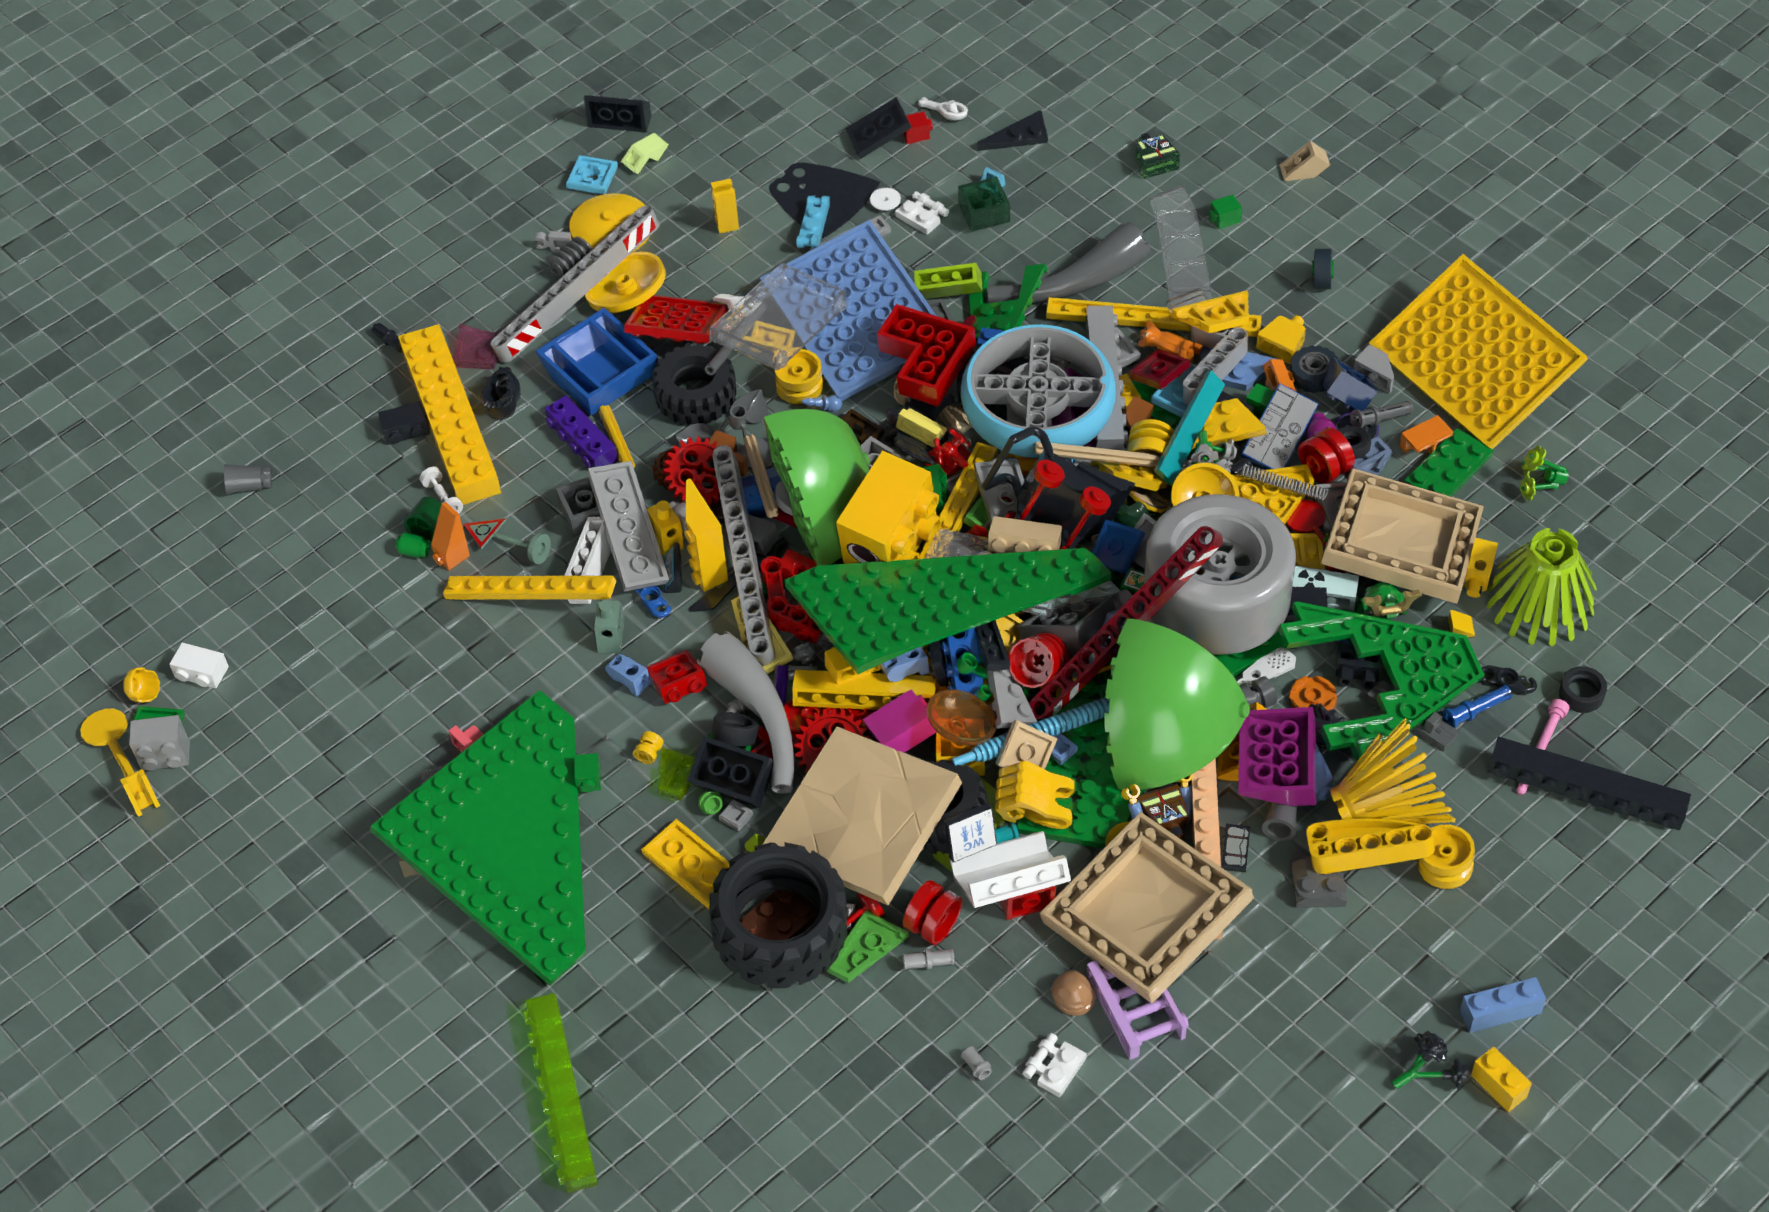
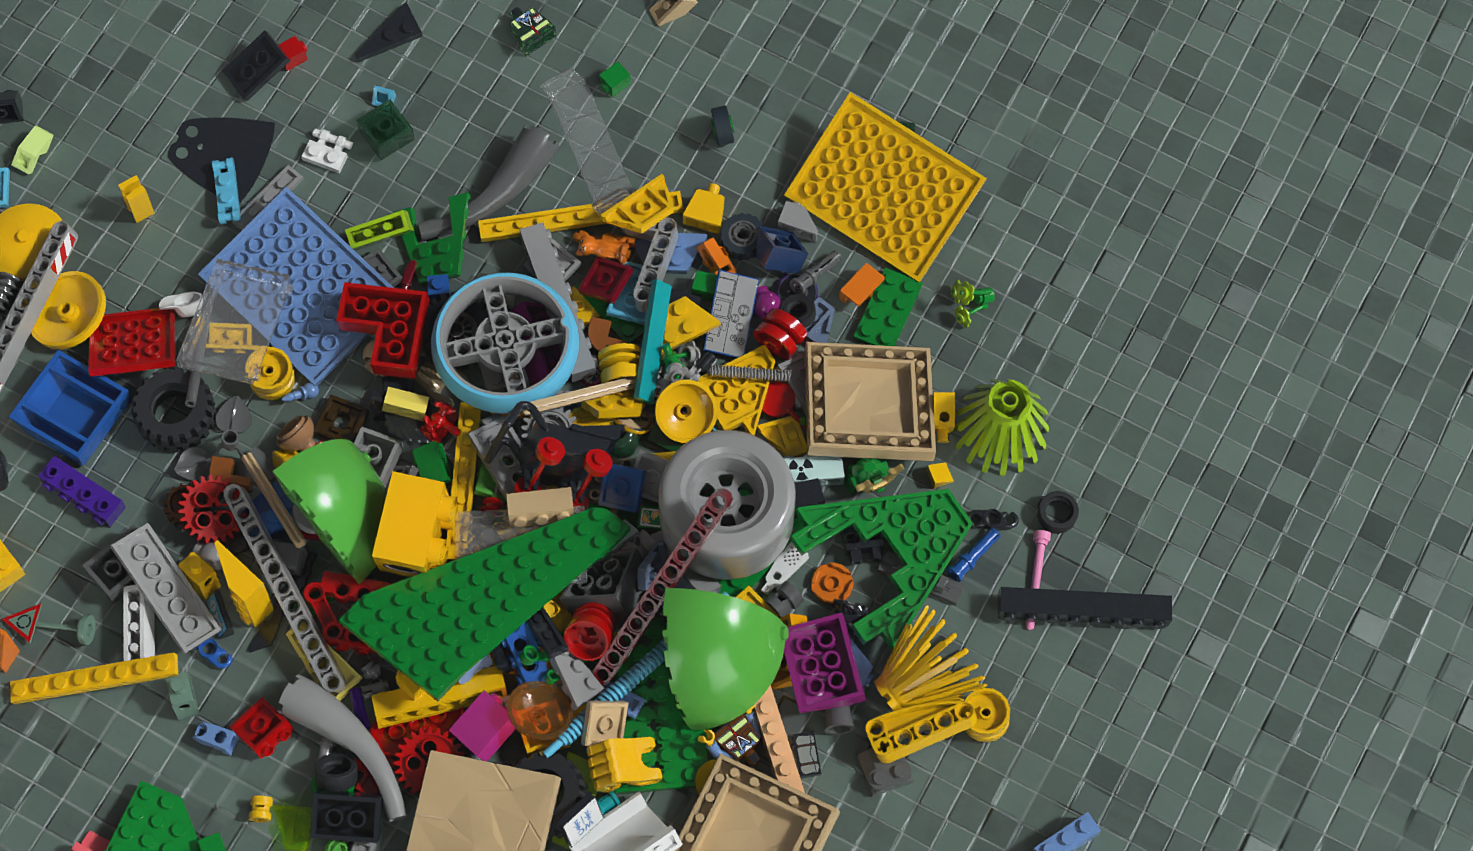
camera: 25 degrees left, 15 degrees up
yellow axle [598,405,635,468] -> none
white piece [870,188,901,210] -> none
white piece [917,97,968,121] -> none

